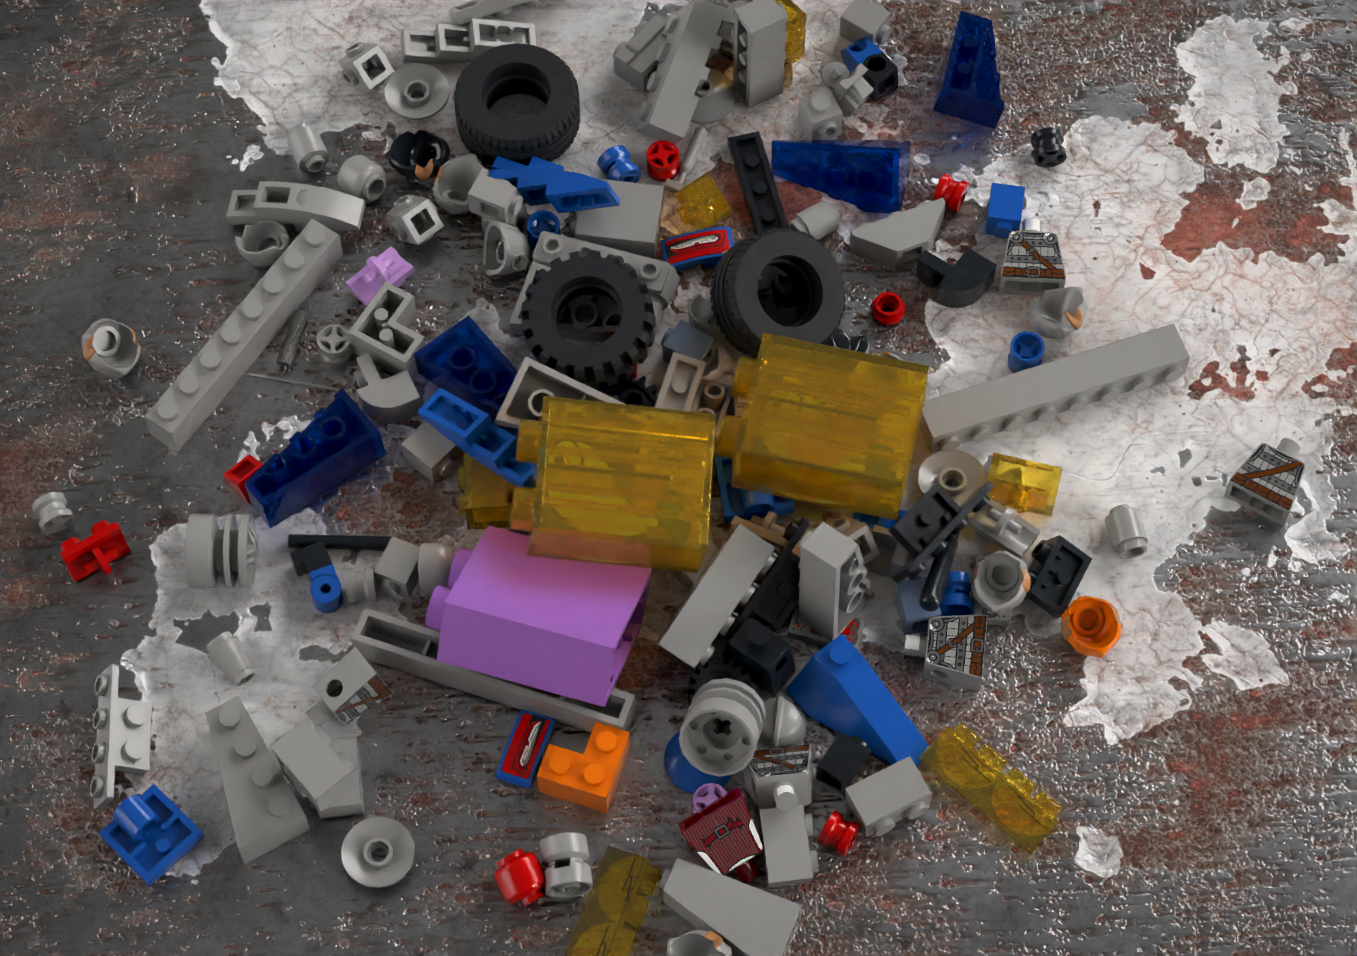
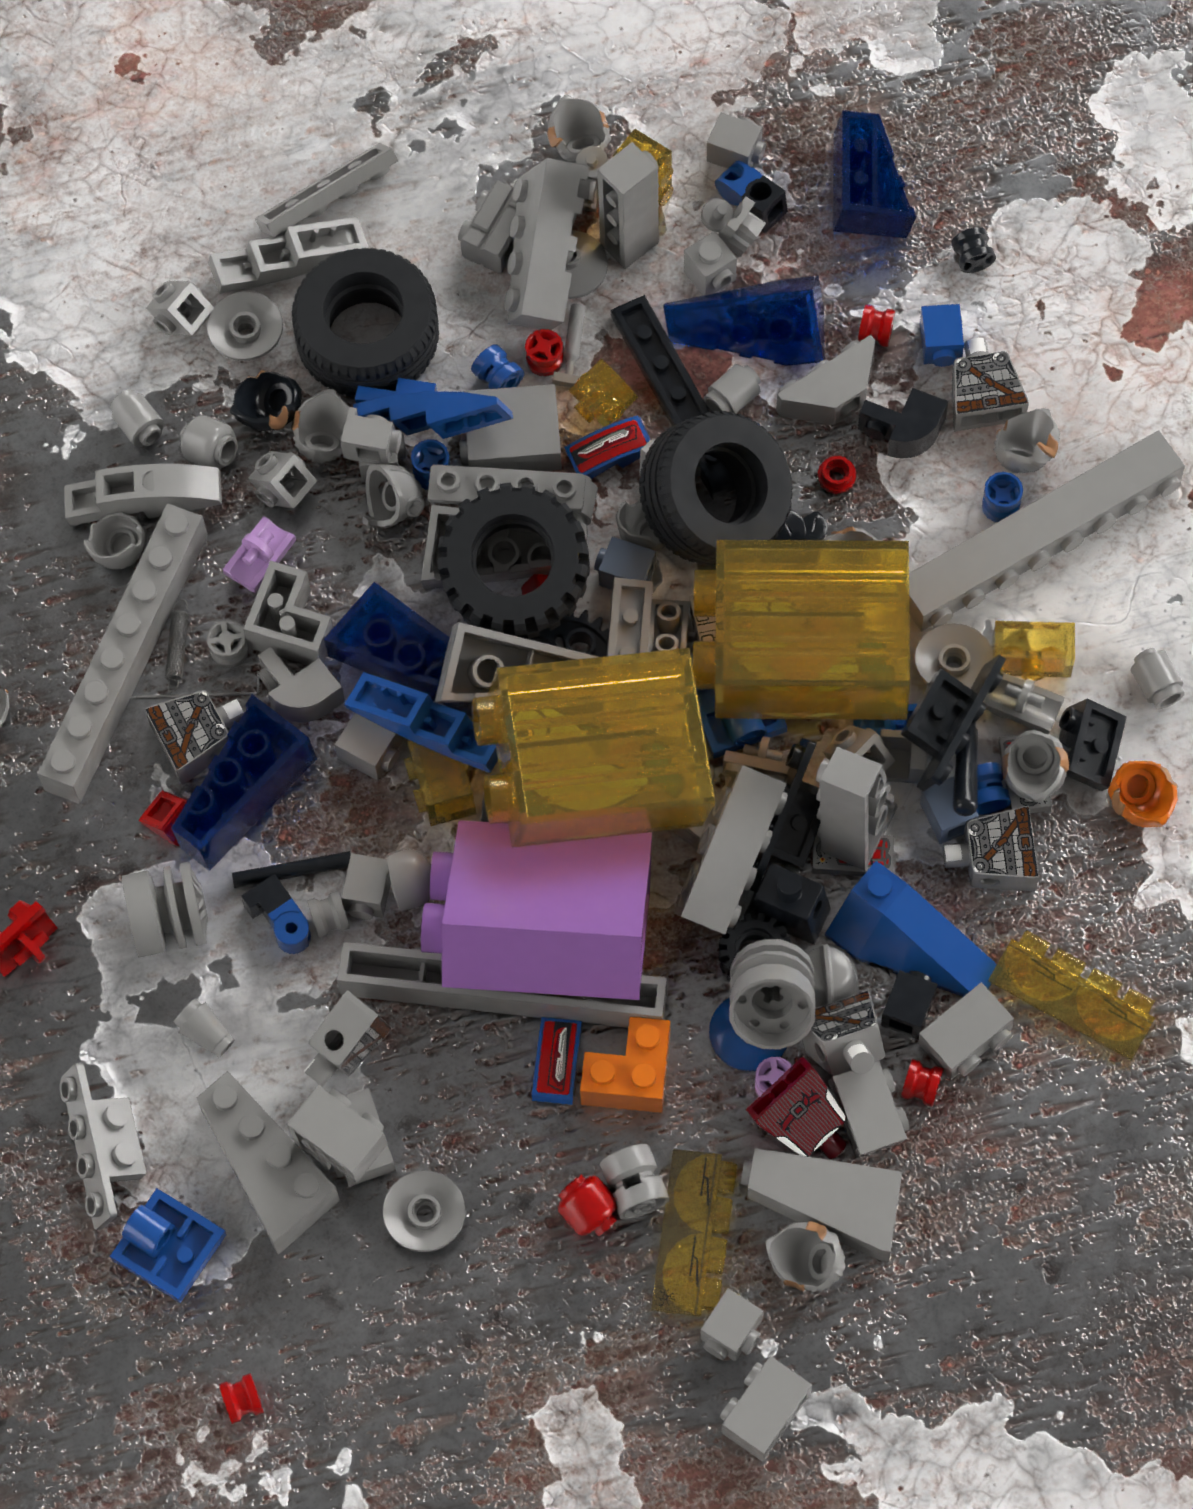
camera: 10 degrees left, 5 degrees up
none -> torso [145,690,246,785]

